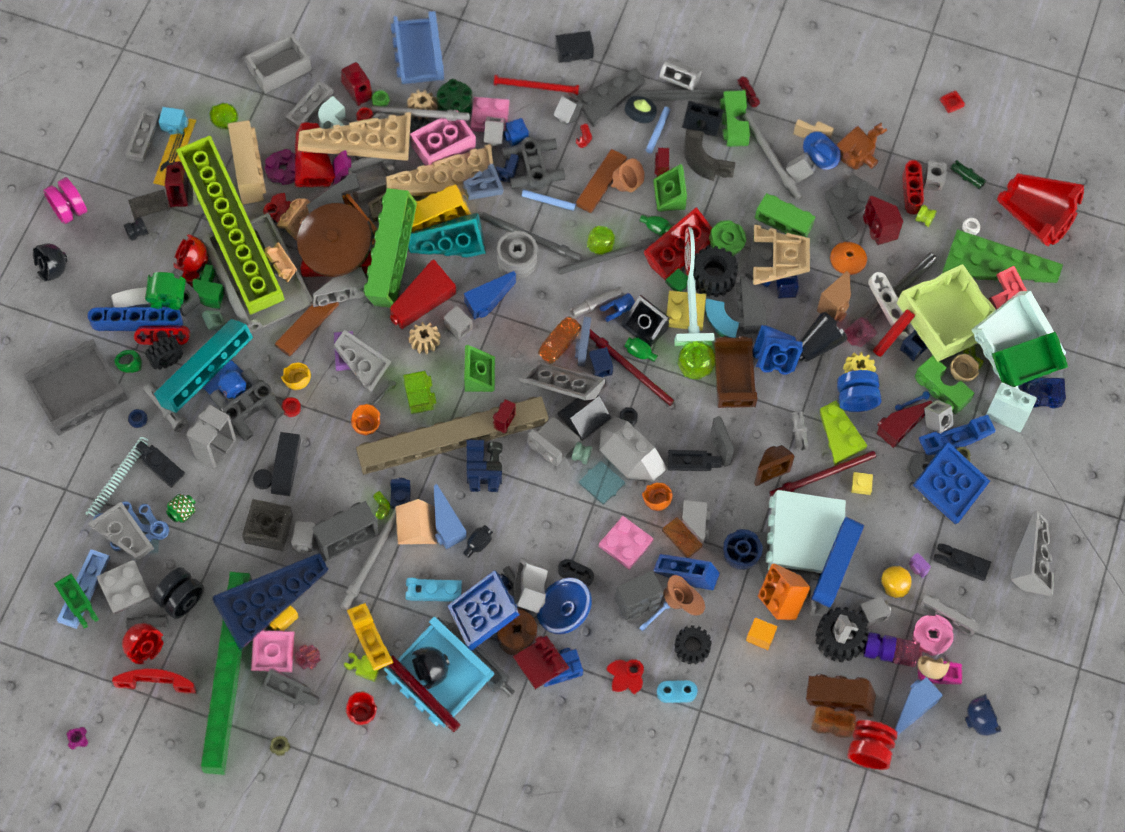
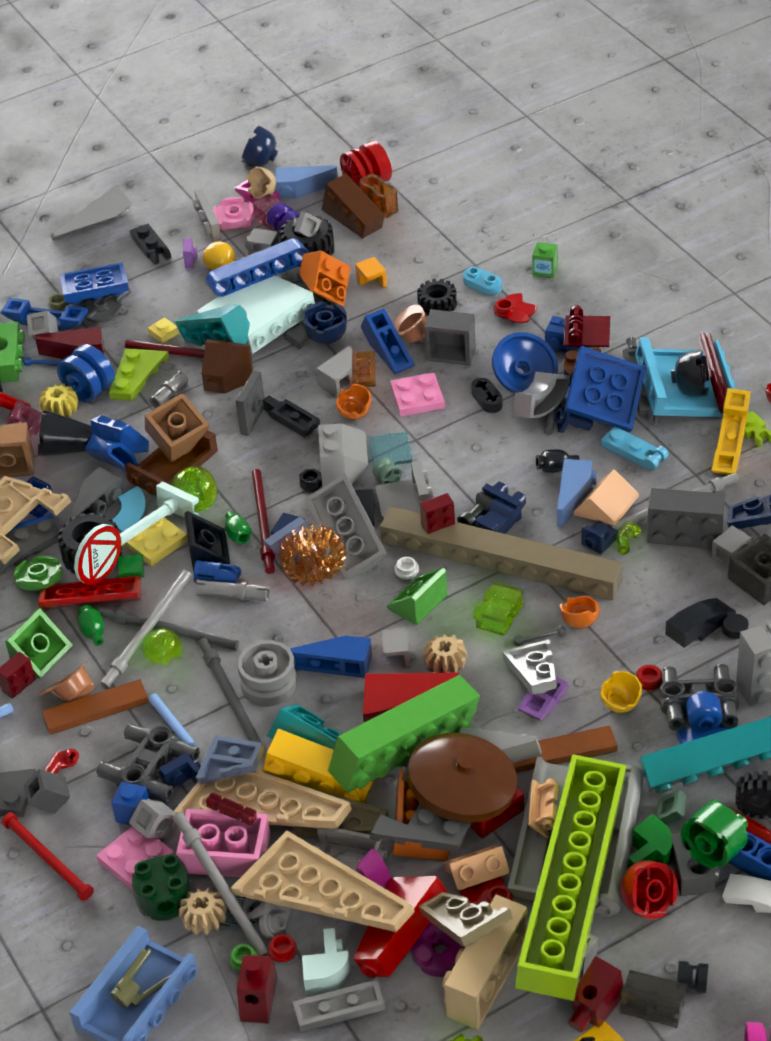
camera: 135 degrees left, 20 degrees down
none -> light grey bar [100,570,192,689]
none -> olive plant [110,948,172,1009]
none -> medium nougat slope [144,393,210,462]
none -> teal wedge [174,304,250,346]
none -> dark red axle [206,792,257,825]
none -> white plate [394,557,419,579]
none -> dark tan wing [419,892,513,947]
none -> bright green brick [532,242,558,278]

